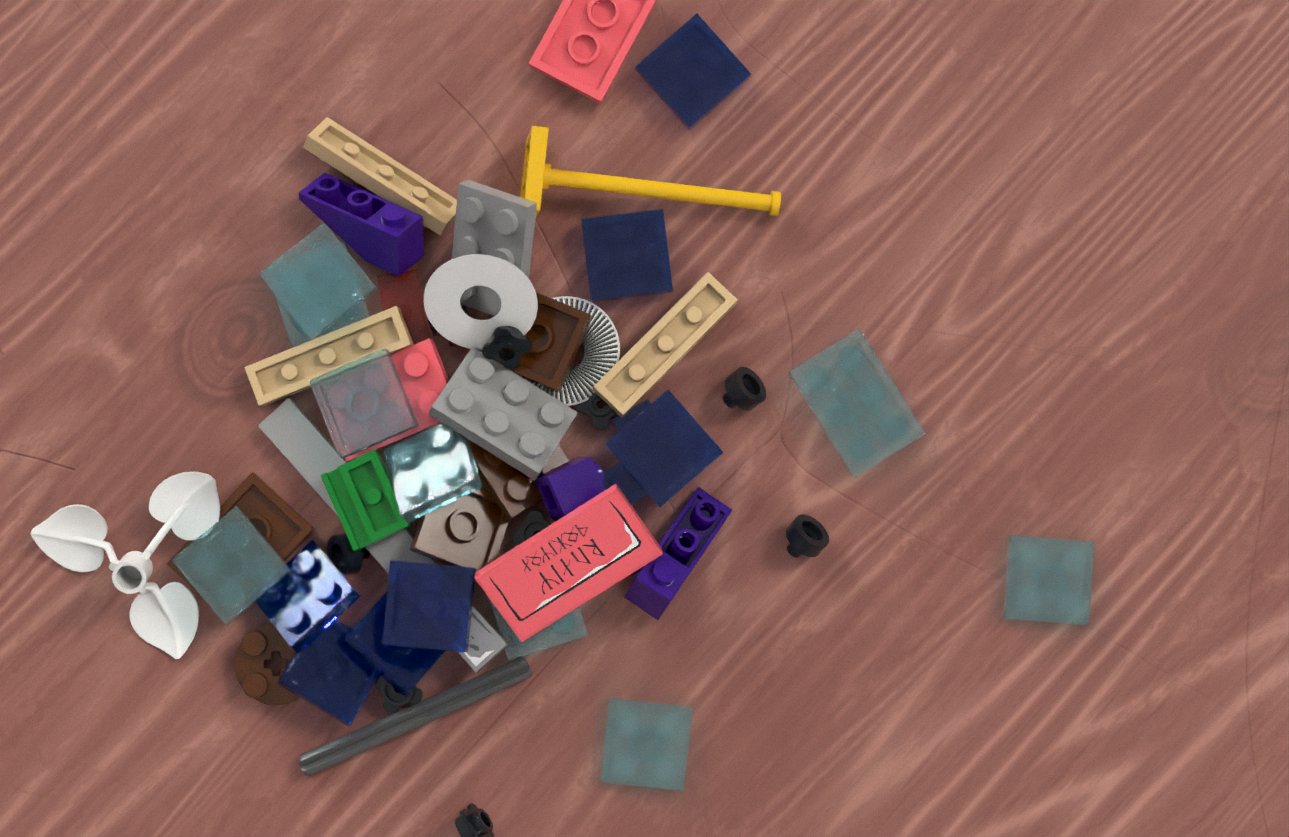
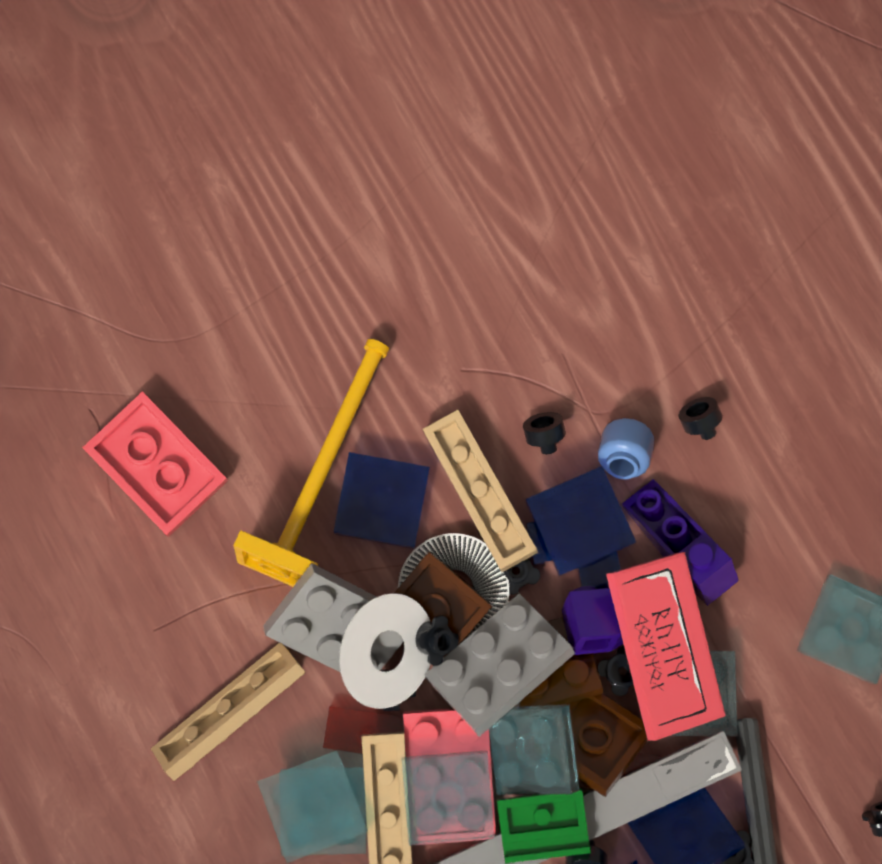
camera: 75 degrees left, 5 degrees down
dark purple slope [299,173,424,276] -> none
clear blue plate [382,560,476,652] -> none
clear blue plate [635,14,751,130] -> none
clear light blue plate [789,329,925,478] -> none
clear light blue plate [1004,535,1094,625] -> none
none -> medium blue head [598,418,654,480]

